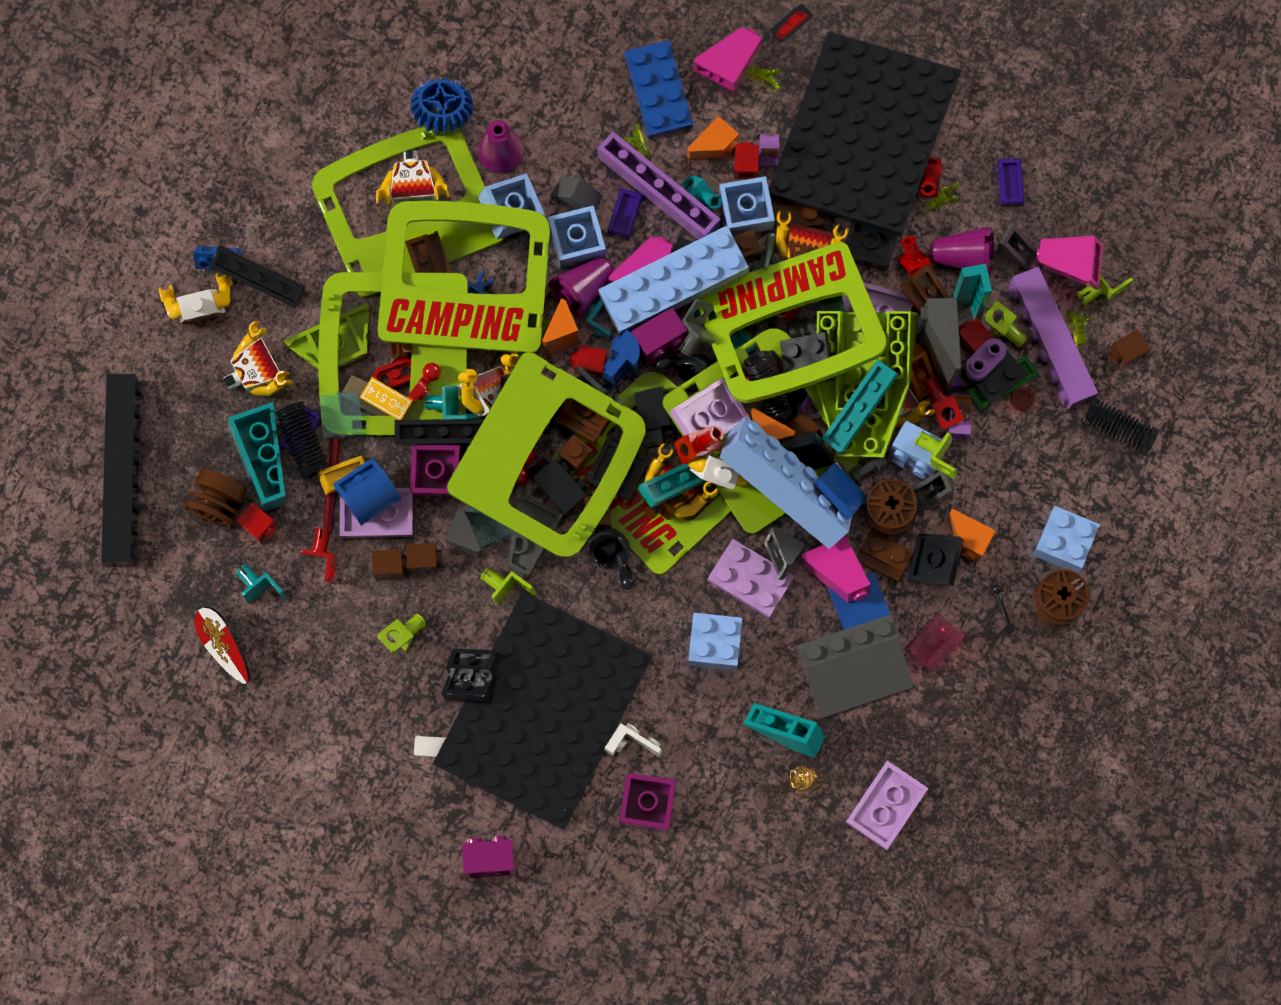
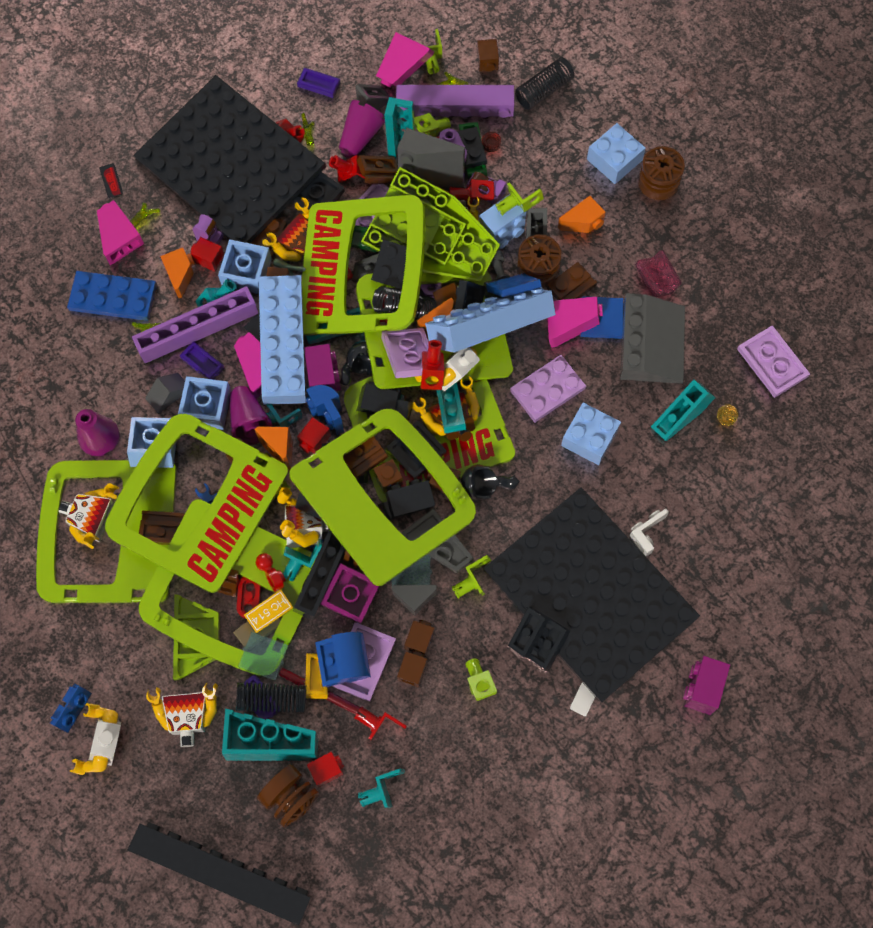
camera: 65 degrees left, 5 degrees down
shield [194,607,250,684] -> none
black tile [209,245,306,308] -> none
blue gear [410,76,473,135] -> none
clear light blue piece [576,366,623,404] -> none
magenta brick [619,773,676,833] -> none
dark grey bracket [679,299,715,357] -> none
dark grey slope [764,527,805,580] -> none
teal plate [822,359,899,454] -> none
black plate [908,533,964,586] -> none
black hinge [992,585,1015,634] -> none

